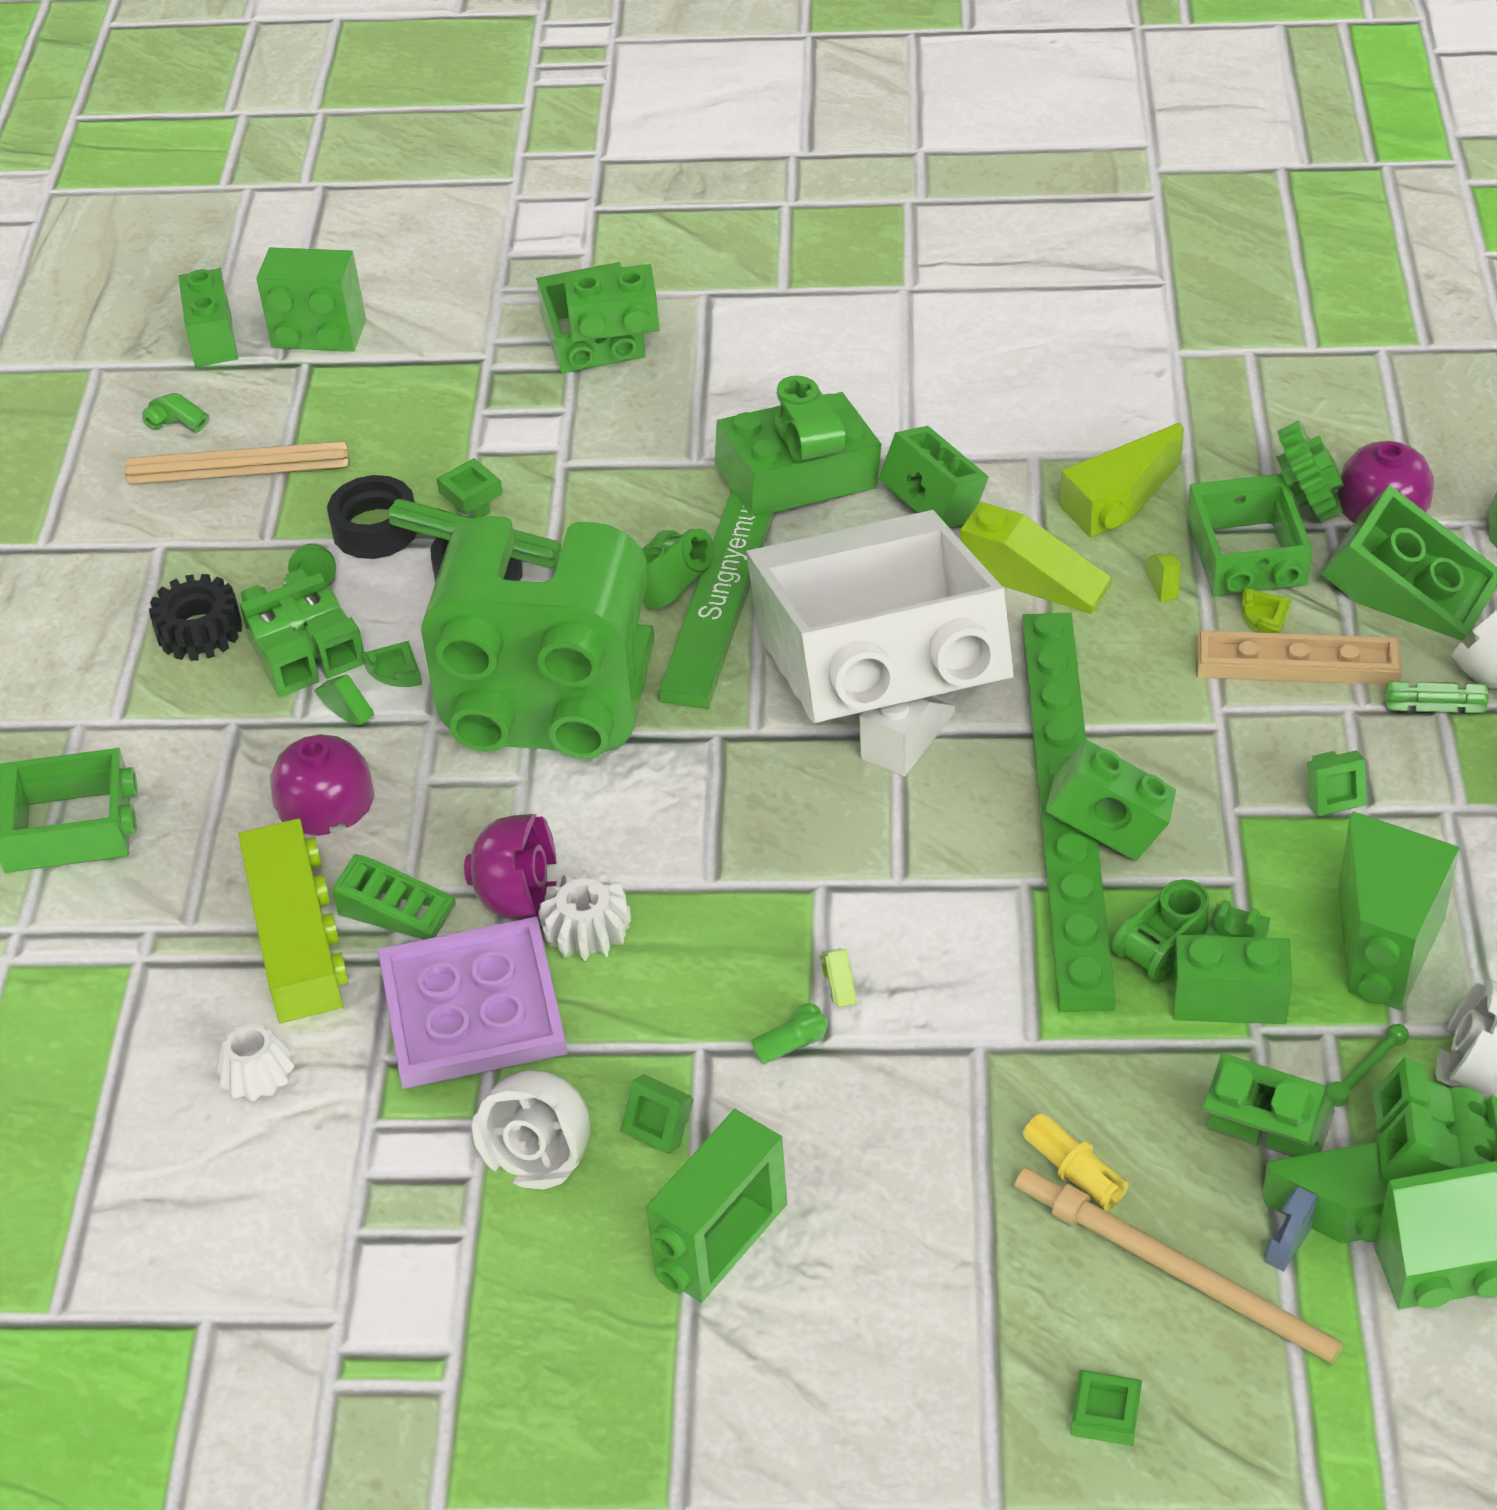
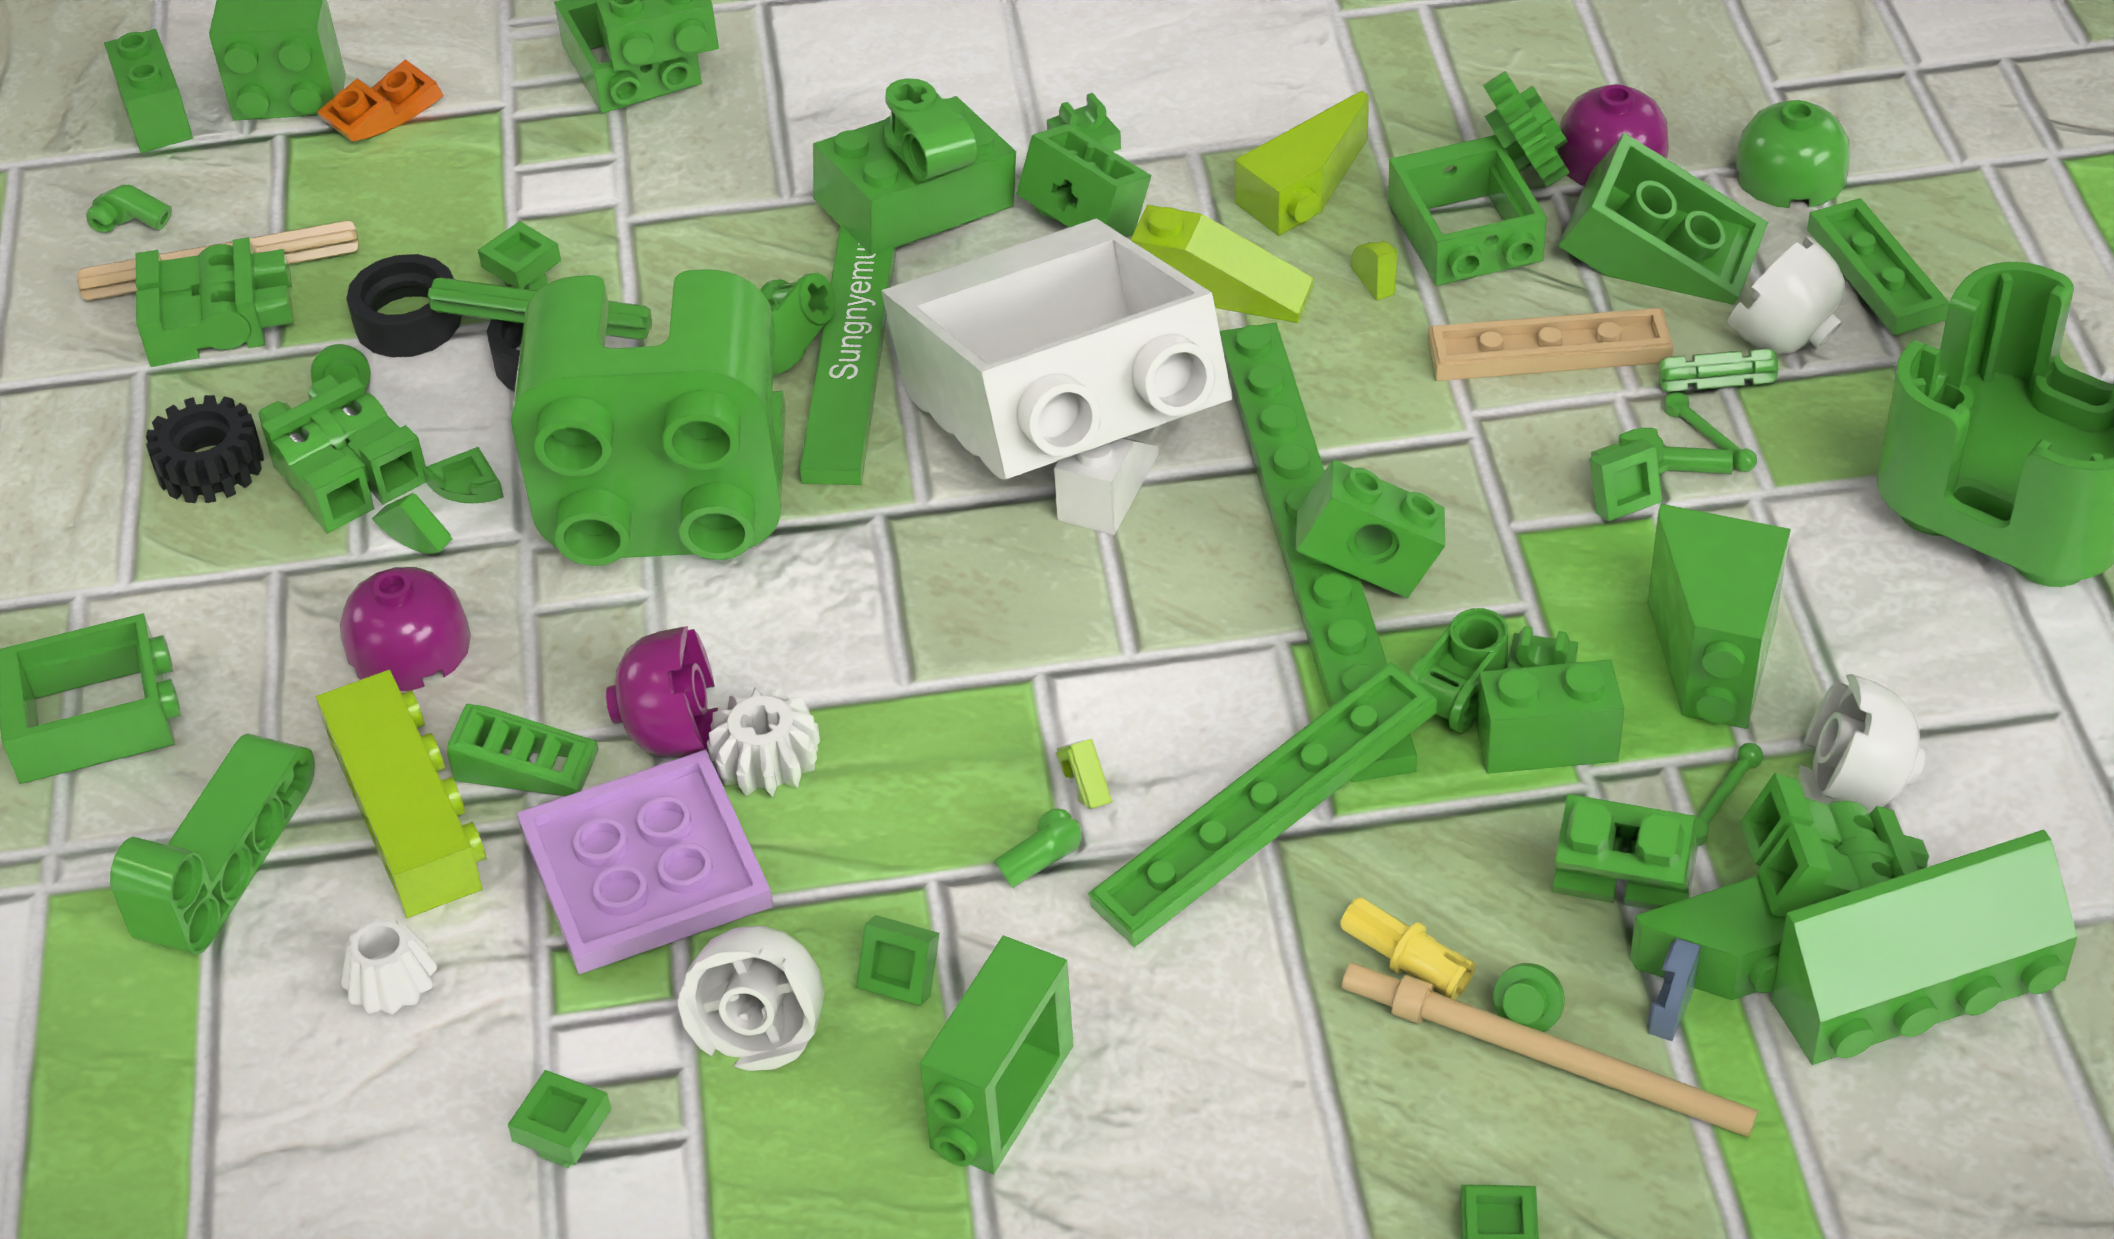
camera: 10 degrees left, 0 degrees up
lime tile [1241,588,1292,633] -> none
none -> bright green beam [110,733,315,955]
none -> bright green hips [135,237,294,367]
none -> orange slope [317,59,444,142]
none -> bright green tile [507,1070,611,1168]
none -> bright green tile [1047,92,1121,152]
none -> bright green tile [1088,662,1437,948]
none -> bright green plate [1493,963,1565,1032]
none -> bright green bar [1618,427,1733,477]
none -> bright green hinge [1664,393,1757,472]

